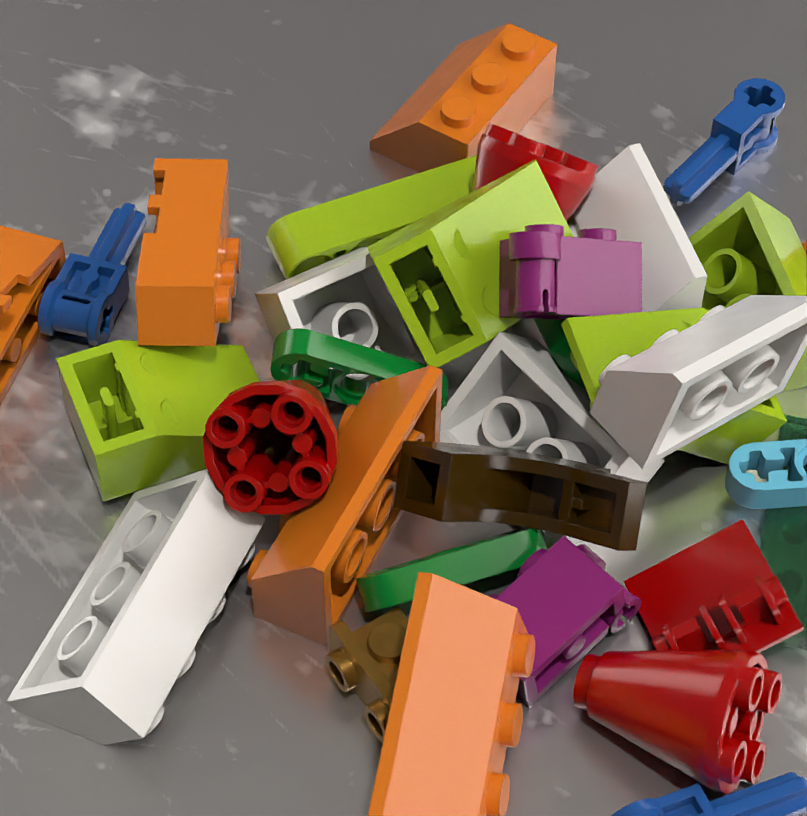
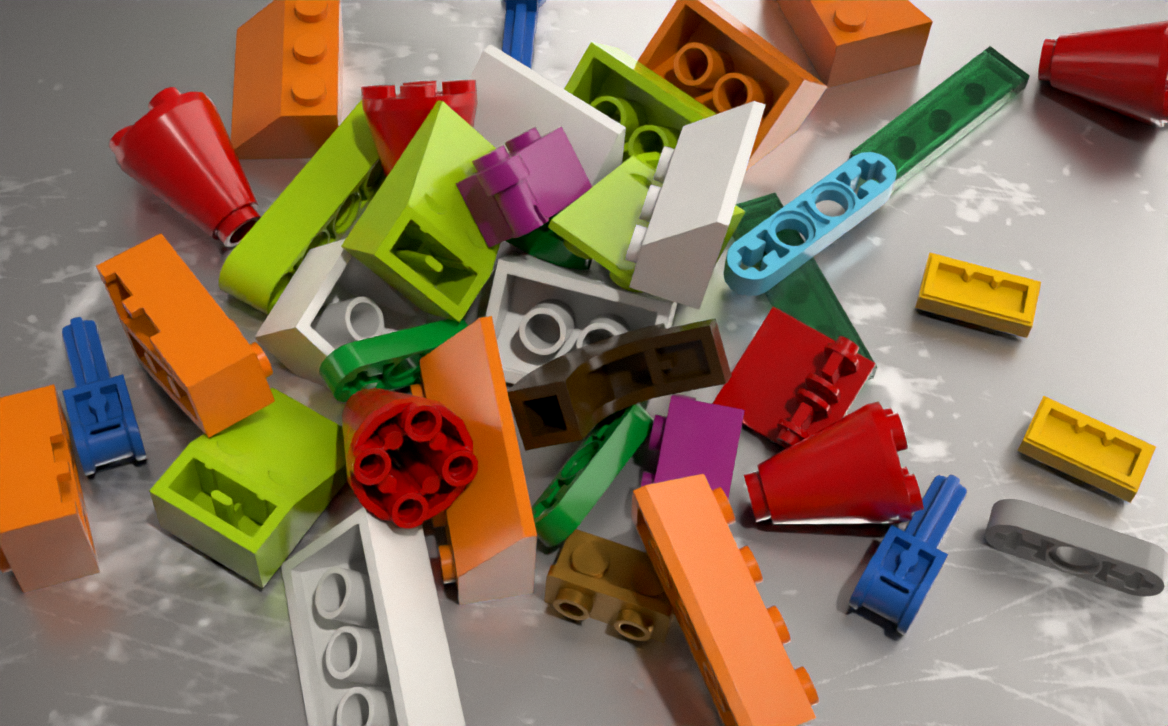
camera: 40 degrees left, 5 degrees up
none -> red cone [108,87,261,247]

